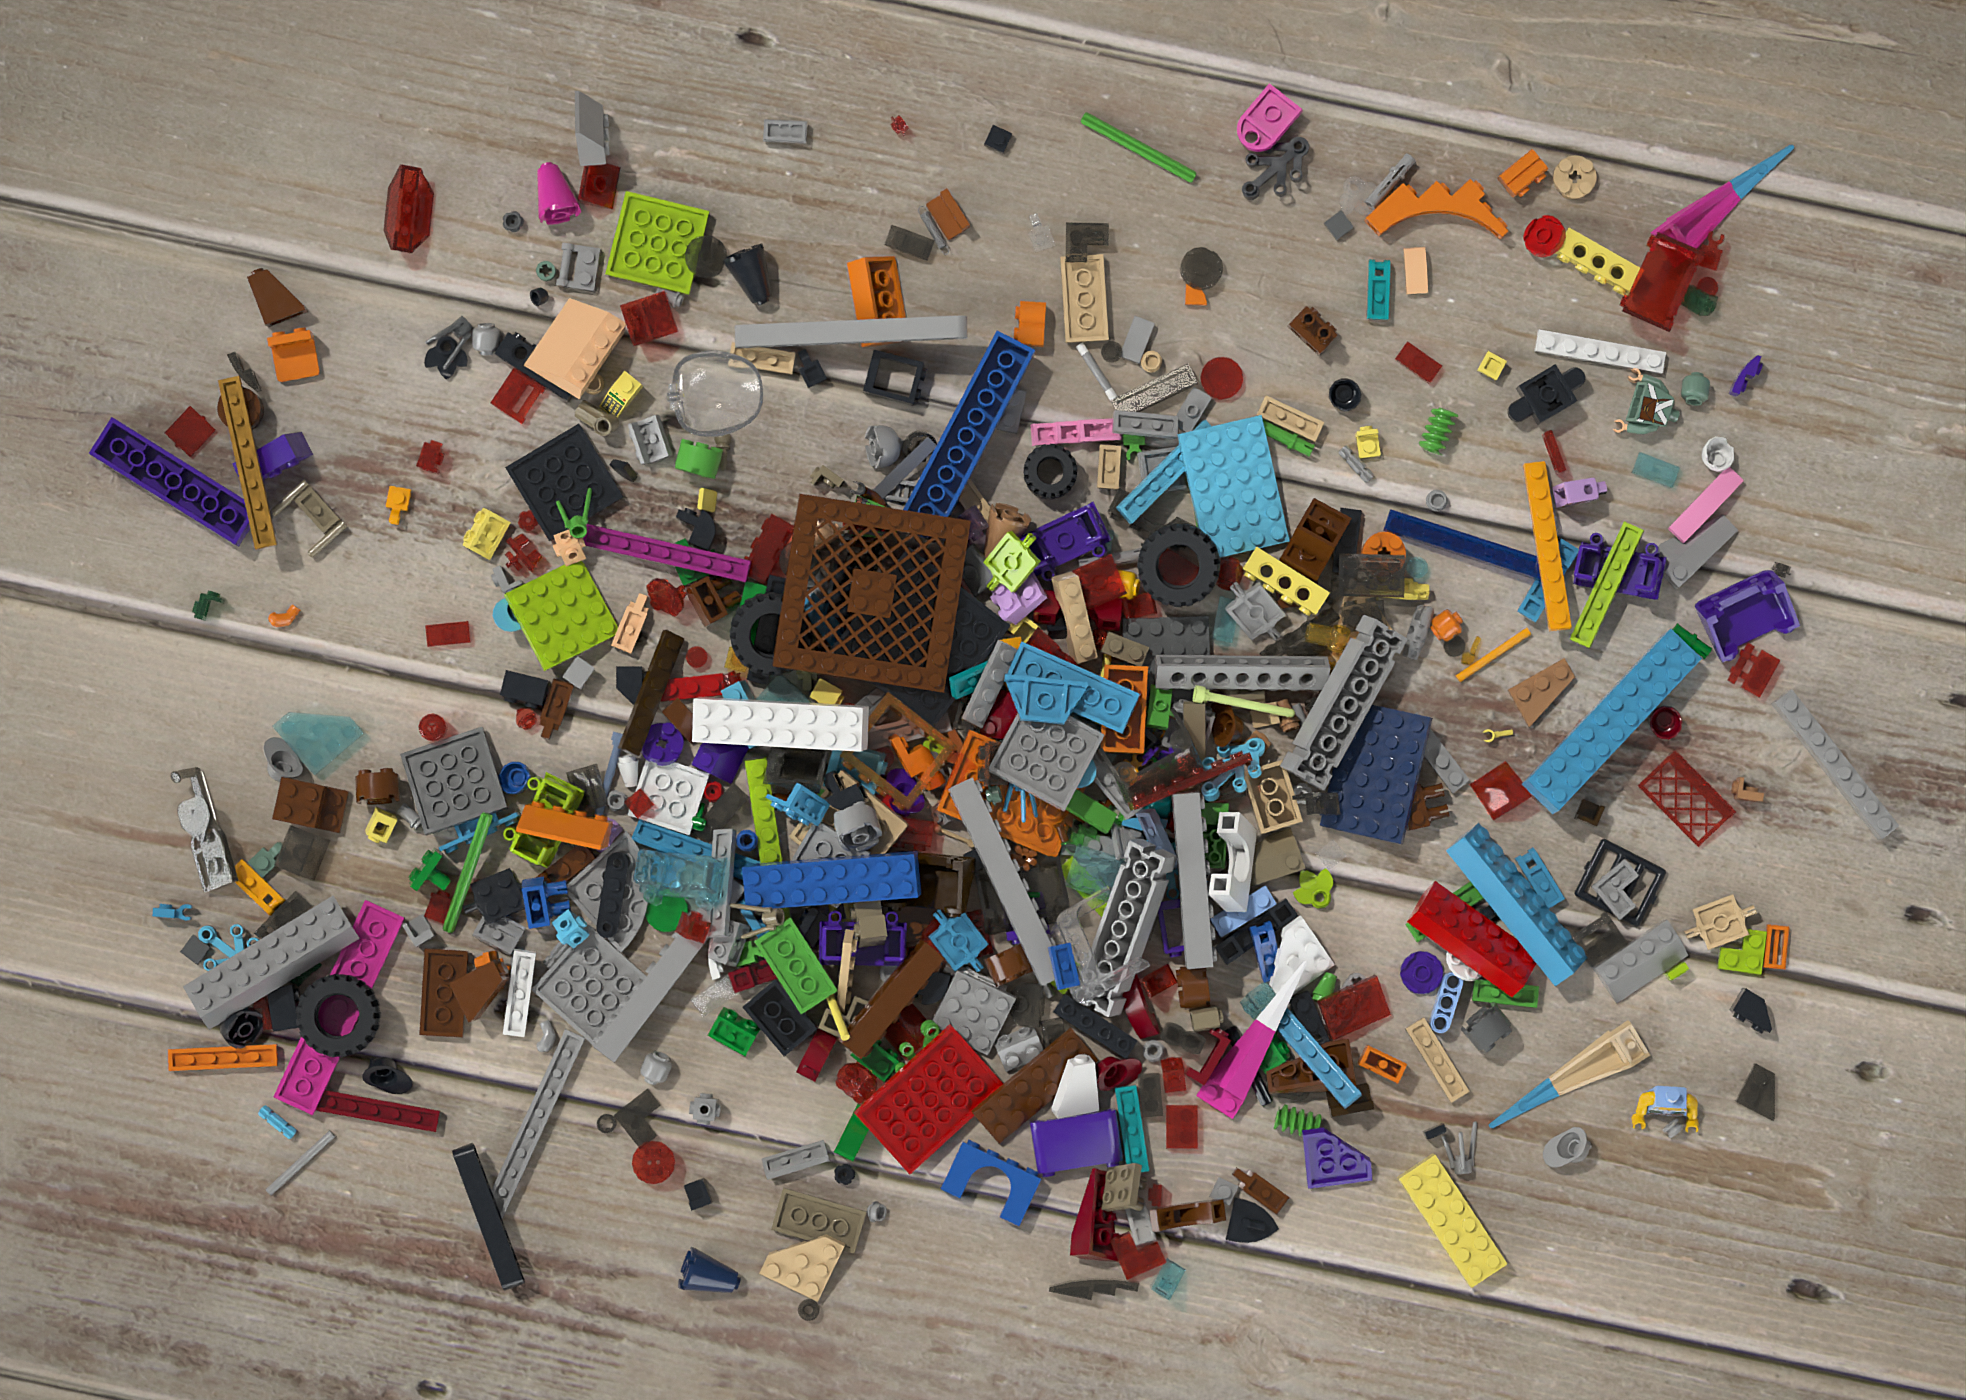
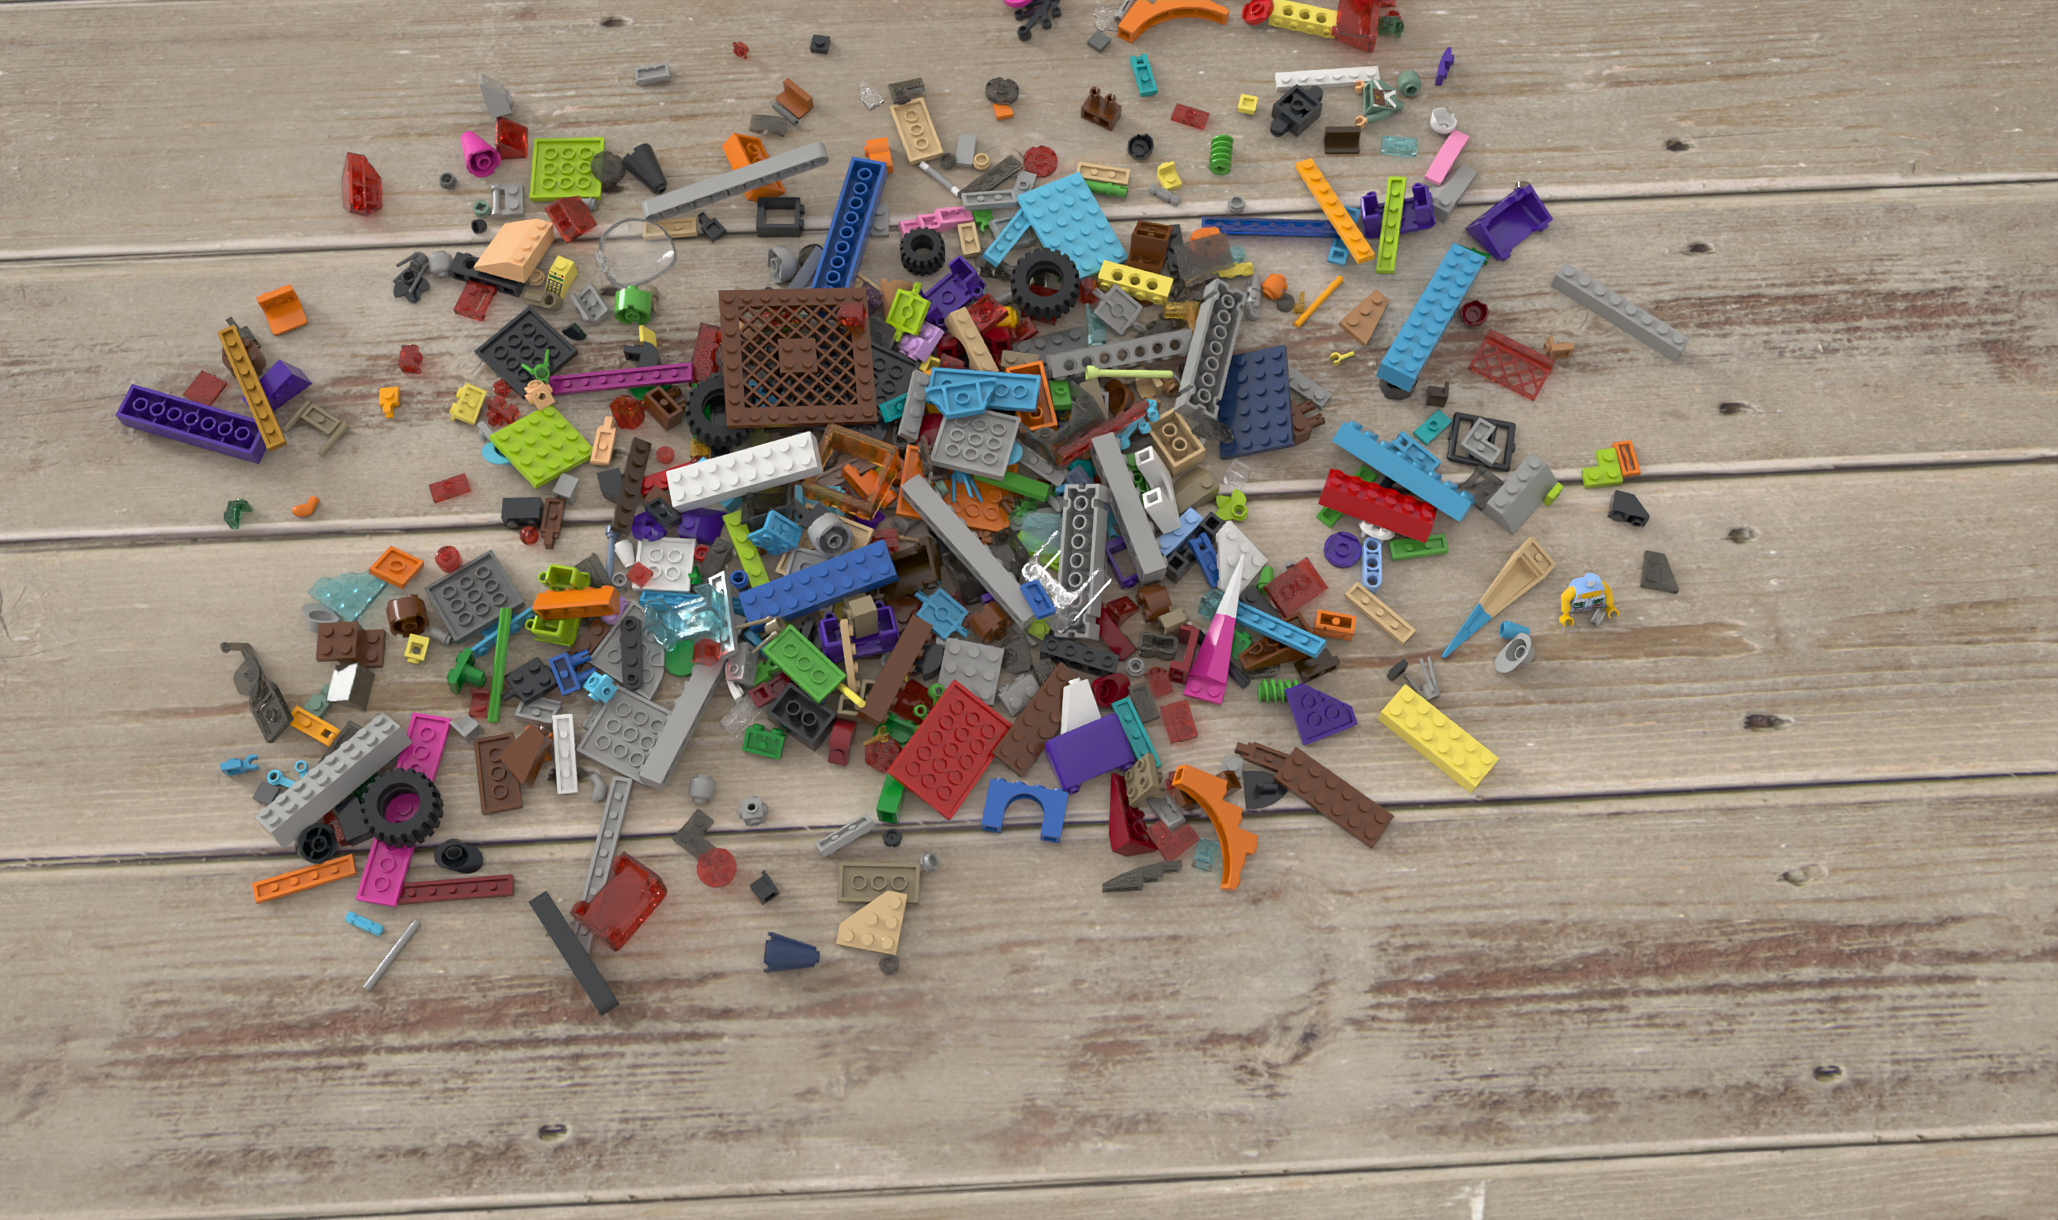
camera: 10 degrees left, 20 degrees down
reddish brown slope [247,268,308,327] -> none
blue hair [498,762,531,794] -> none
clear smoke bush [597,1114,617,1133] -> none
bright green axle [1081,112,1196,182] -> none
light nougat slope [1403,247,1428,294] -> none
dark grey brick [1461,1002,1512,1052] -> none
clear red slope [1469,761,1532,821] -> none
clear red tile [1542,430,1566,474] -> none
lavender torso [1552,478,1607,508] -> none
tan plate [1684,894,1757,950] -> none
clear red plate [1727,643,1780,698] -> none
none -> orange plate [369,546,424,590]
none -> clear red windscreen [569,851,667,952]
none -> black plate [644,496,682,531]
none -> clear red brick [837,303,866,328]
none -> clear yellow hand [862,726,889,747]
none -> orange arch [1172,764,1258,891]
none -> reddish brown plate [1273,747,1394,849]
none -> dark brown panel [1323,126,1361,154]
none -> teal plate [1413,409,1452,446]
none -> dark azure cone [1499,621,1530,640]

